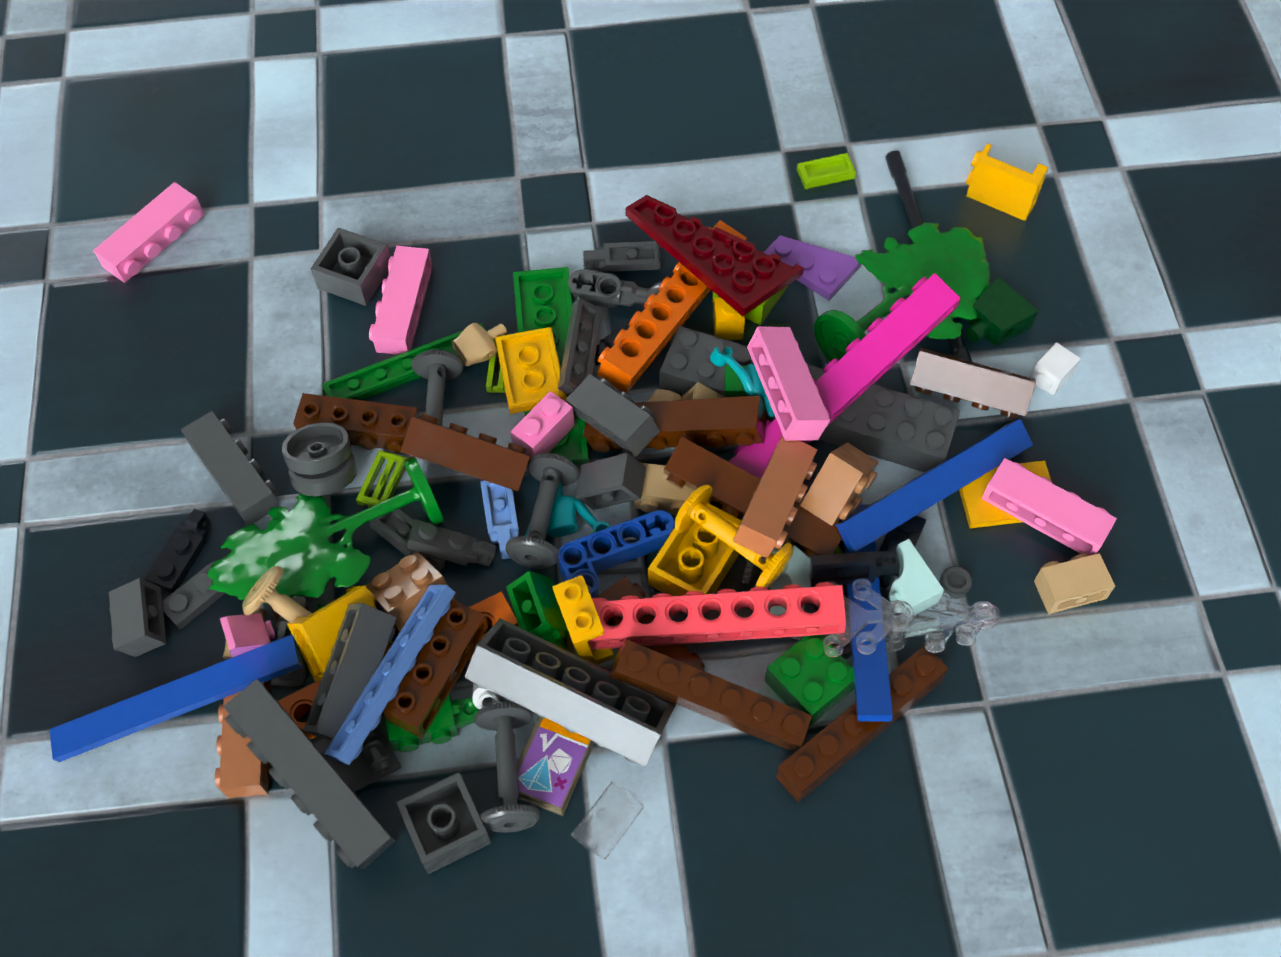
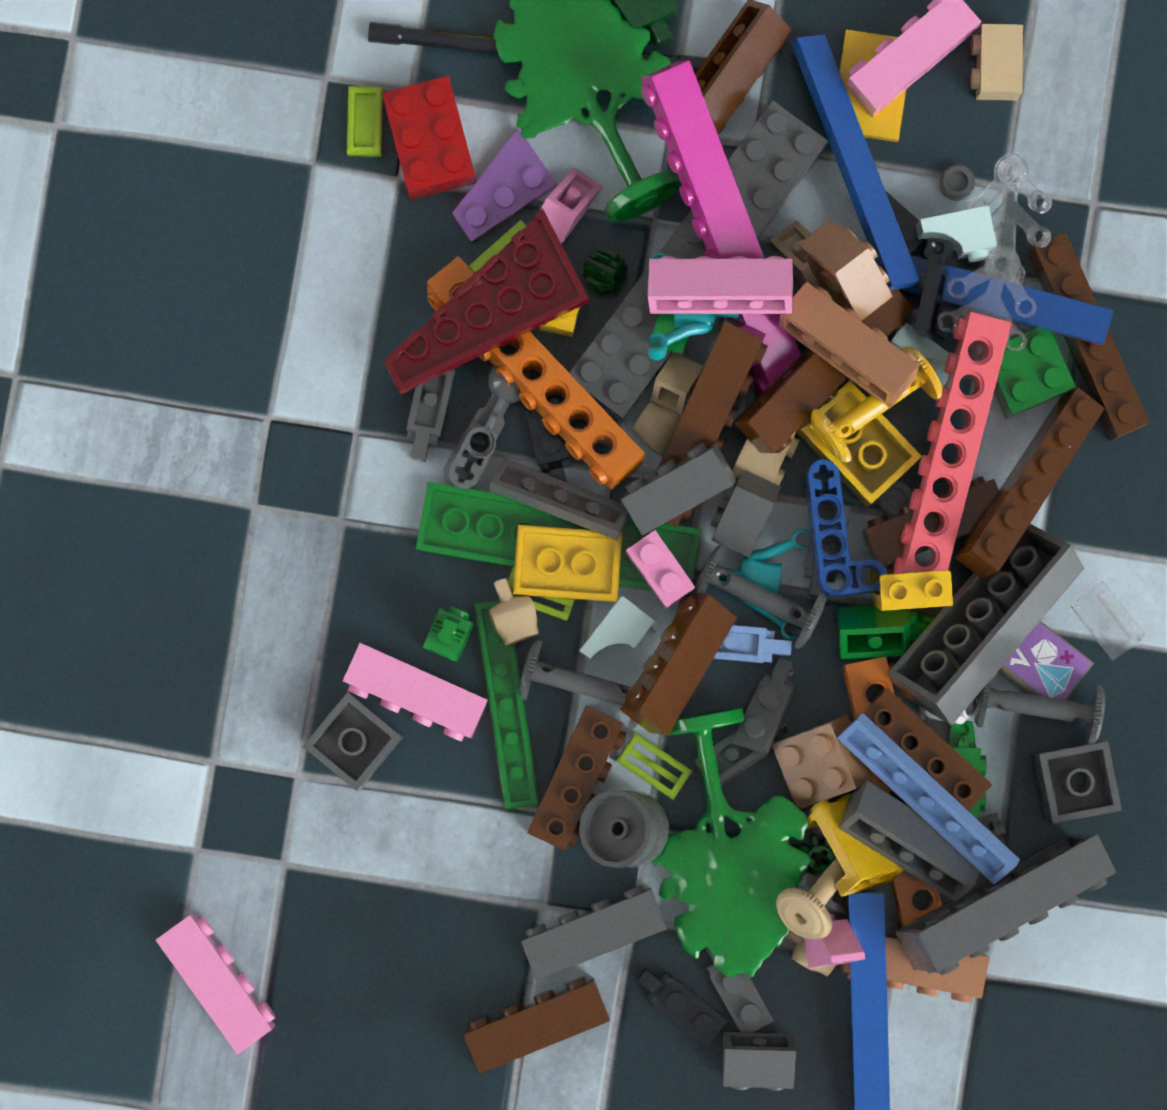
camera: 75 degrees left, 25 degrees up
none -> red brick [382,76,476,200]
none -> green hinge [423,606,474,663]
none -> reddish brown brick [463,976,610,1074]
none -> bright pink slope [540,168,603,244]
none -> light aqua arch [579,595,656,660]

